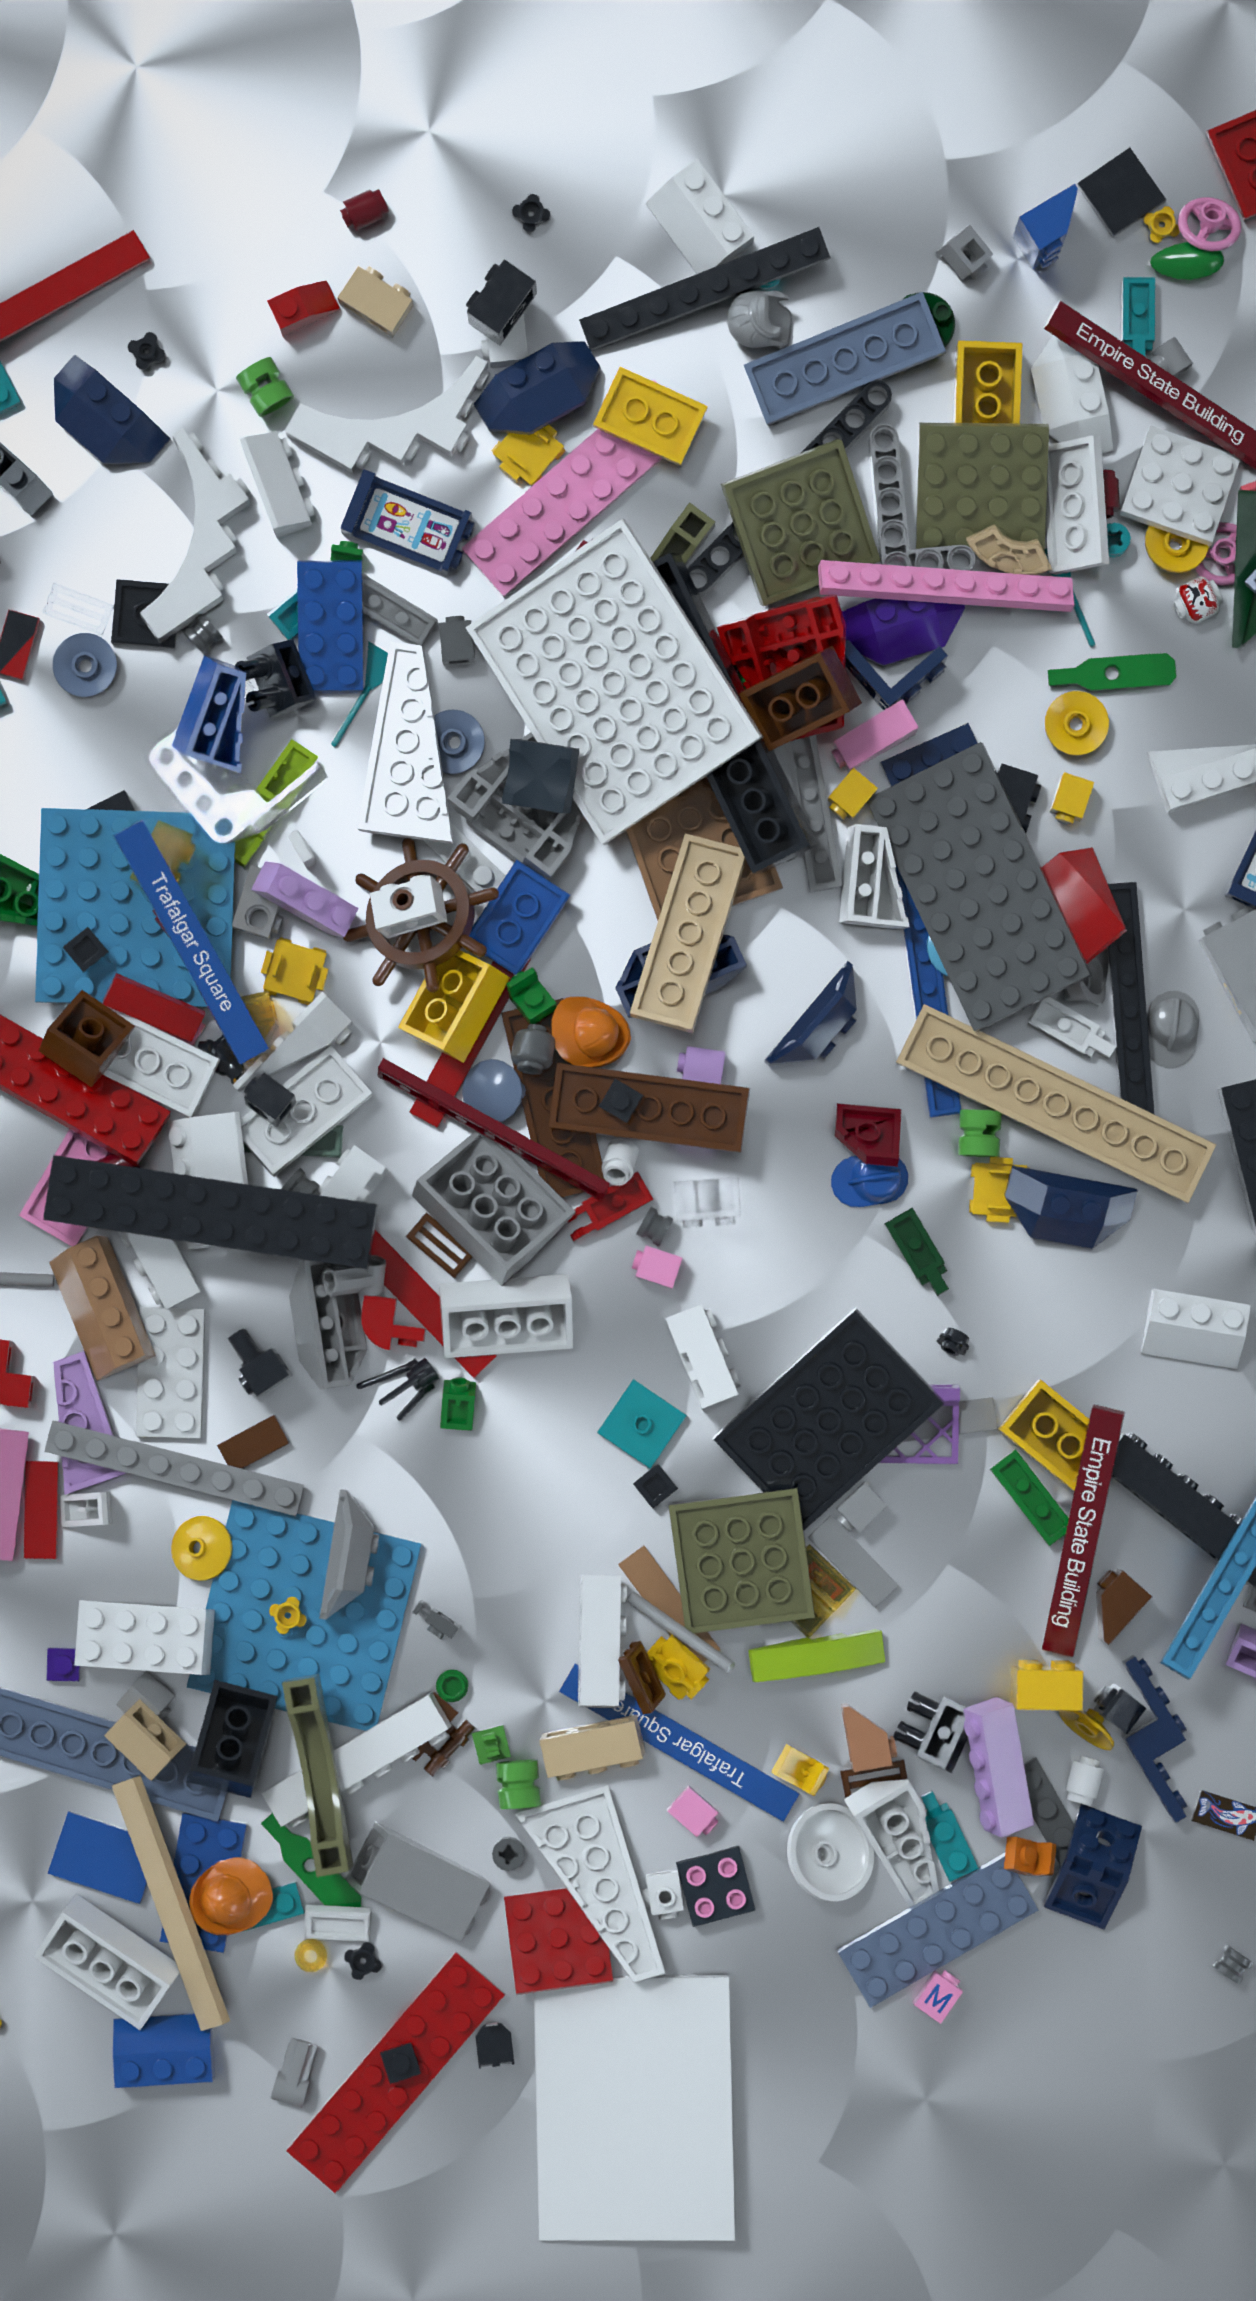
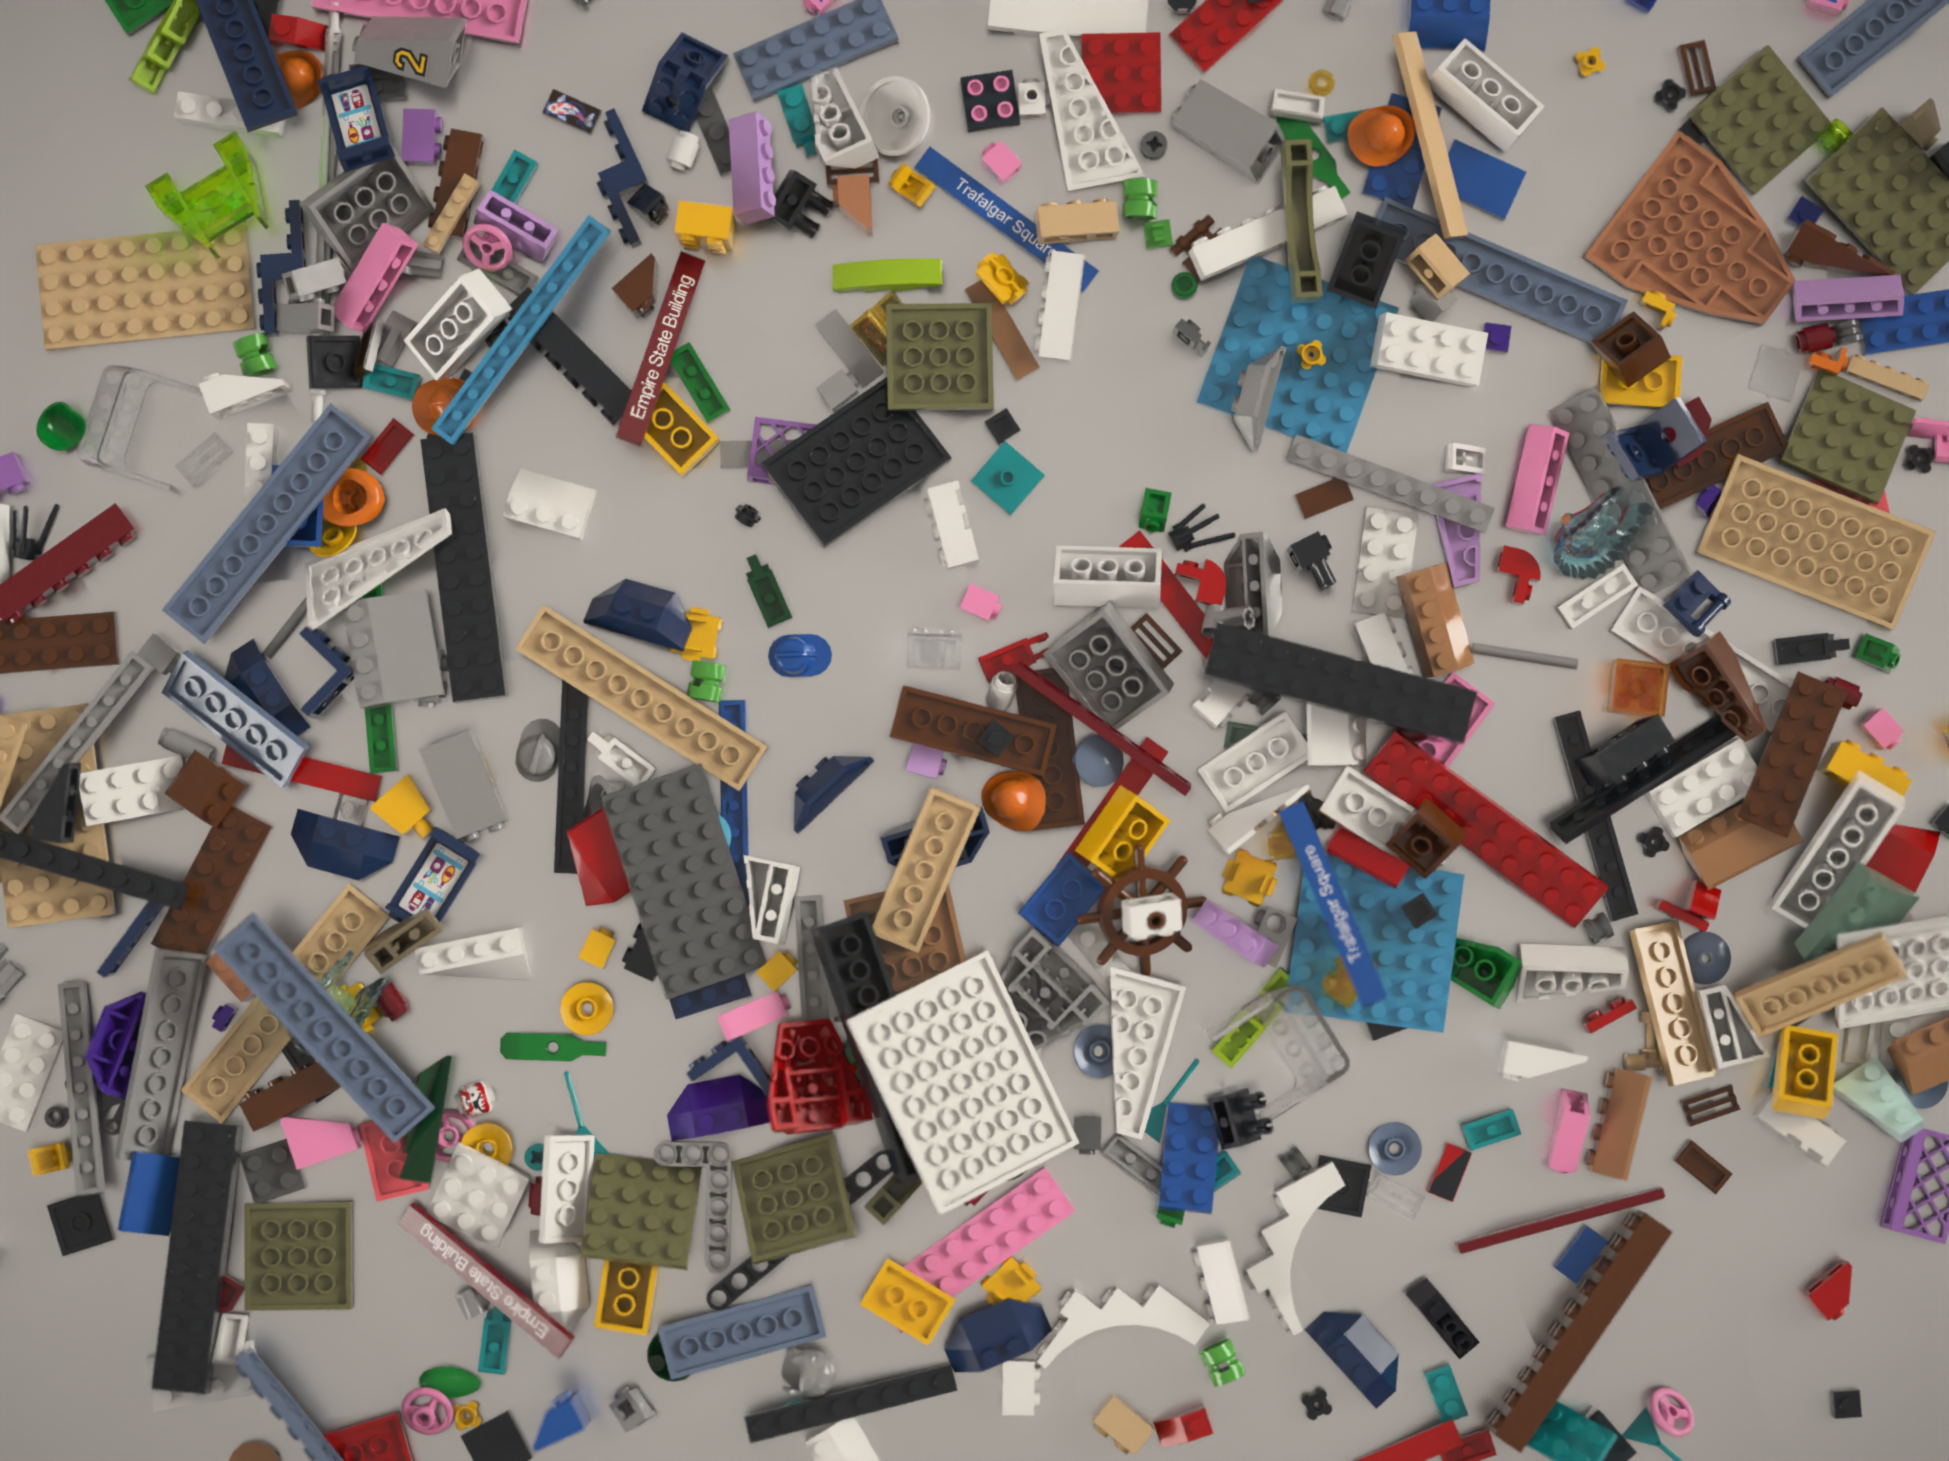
camera: 175 degrees left, 0 degrees up
red tile [24,1461,59,1559] -> none
blue wedge [171,655,246,773] -> none
yellow dish [171,1516,232,1581] -> none
black brick [244,1072,296,1128] -> none
white tile [287,829,317,869] -> none
panel [340,469,475,575] -> none
black plate [344,1942,382,1980] -> none
black brick [466,259,537,346] -> none
black brick [502,739,580,813] -> none
green bracket [507,967,557,1024] -> none
dark grey head [511,1024,555,1075] -> none
reddish brown tile [618,1641,666,1714] -> none
light grey bar [626,1591,735,1673] -> none
dark grey wheel [636,1206,674,1246] -> none
reddish brown brick [739,645,862,751] -> none
bright pink plate [818,560,1074,612] -> none
dark red plate [835,1103,902,1167] -> none
tan tile [966,524,1052,575] -> none
orange bracket [1004,1837,1056,1876] -> none
yellow dish [1059,1709,1115,1751] -> none

